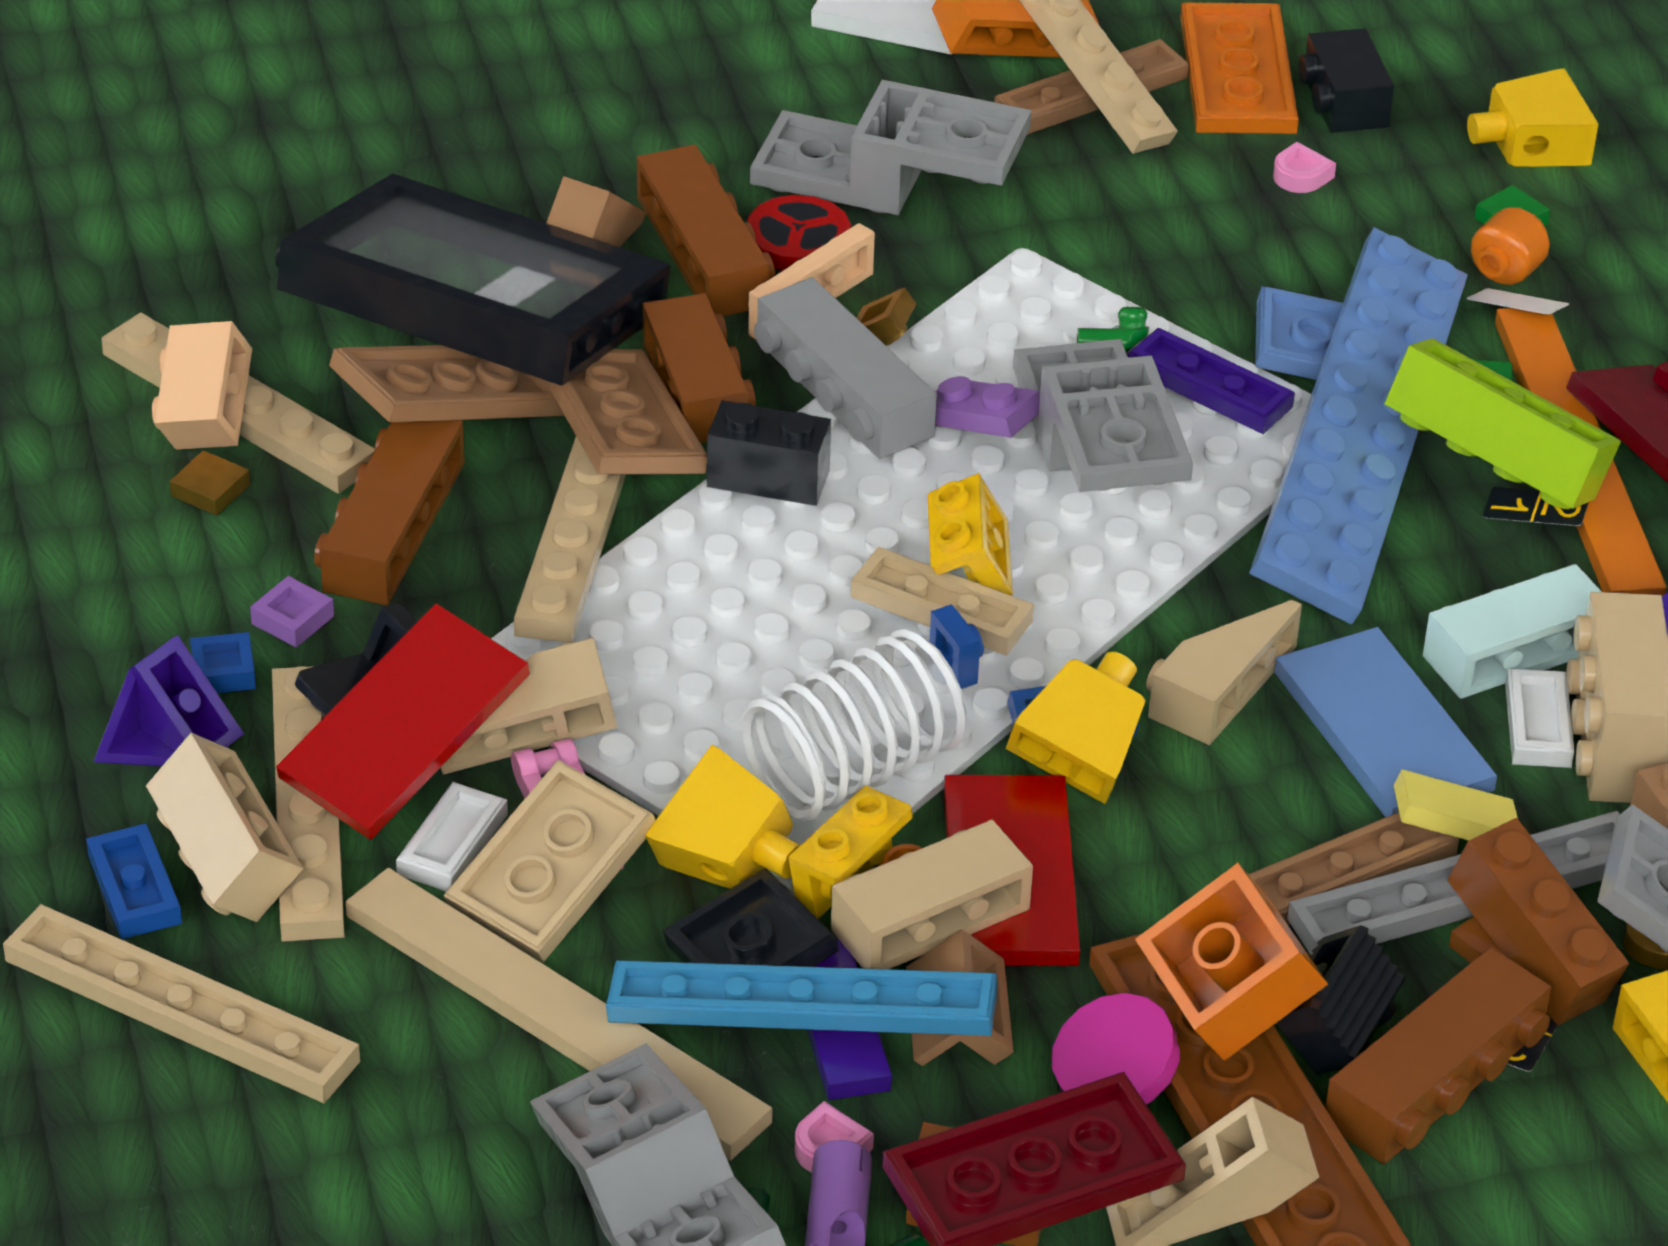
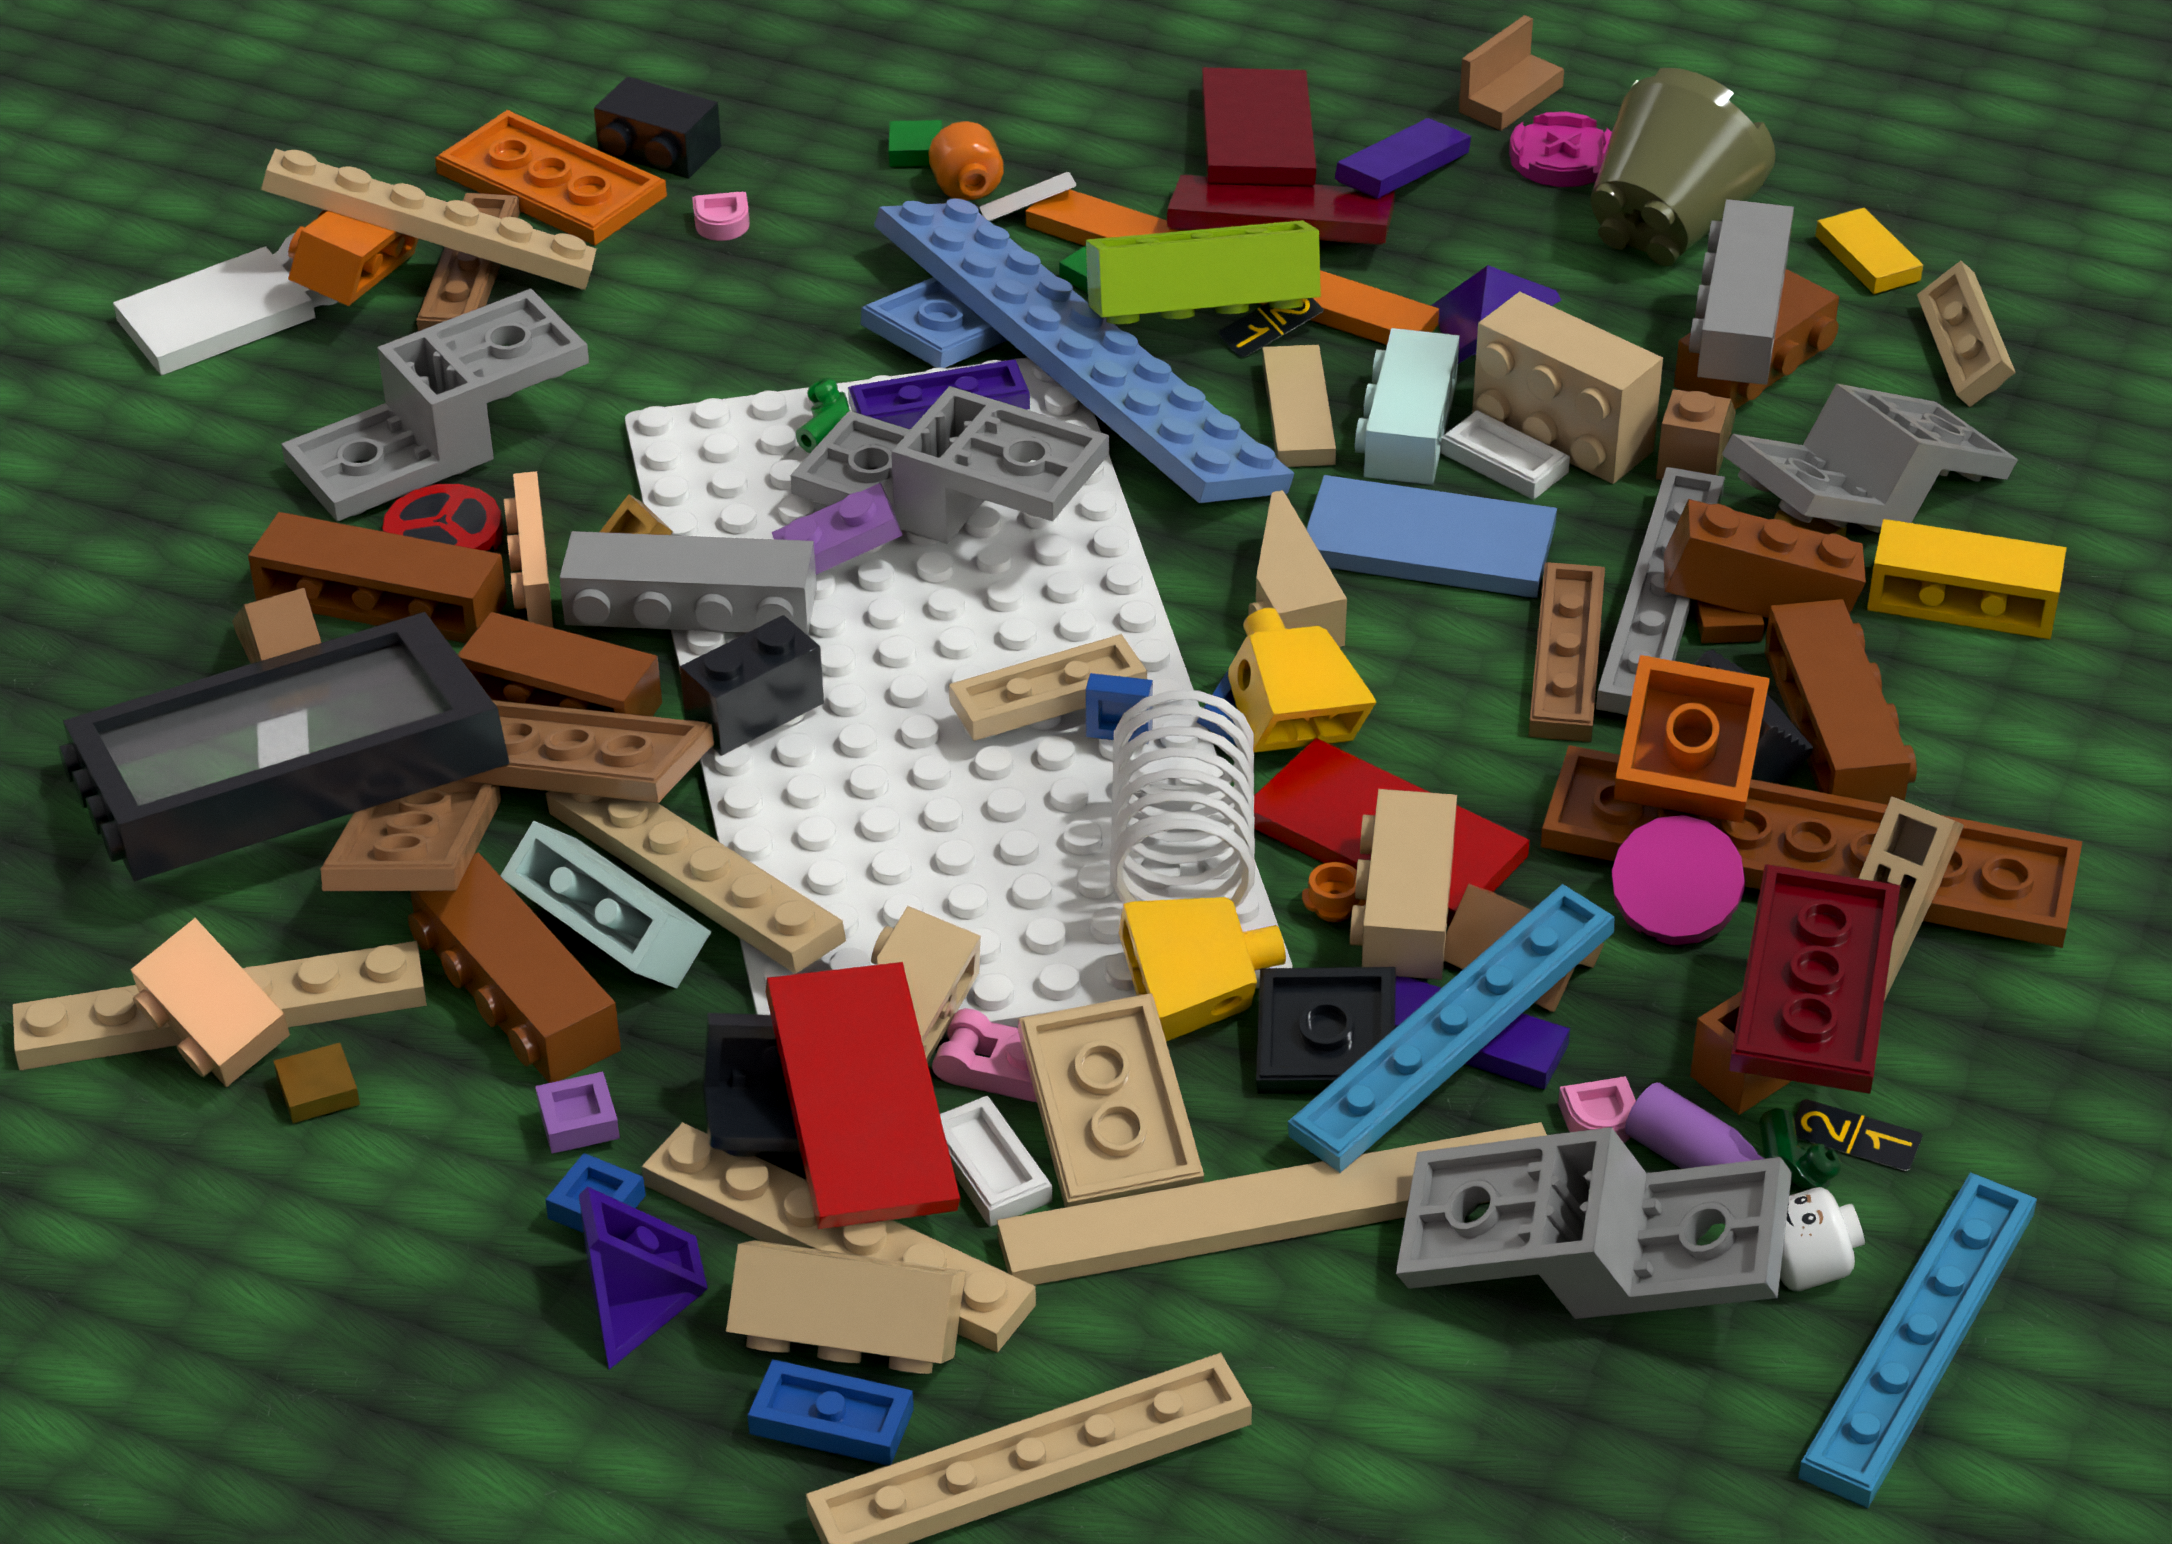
camera: 50 degrees left, 0 degrees up
yellow bracket [788,785,913,919] -> none
yellow bracket [927,473,1013,596] -> none
light yellow tile [1393,769,1518,841] -> none
yellow torso [1467,68,1599,167] -> none
none -> light aqua brick [501,821,711,988]
none -> tan tile [1262,345,1336,467]

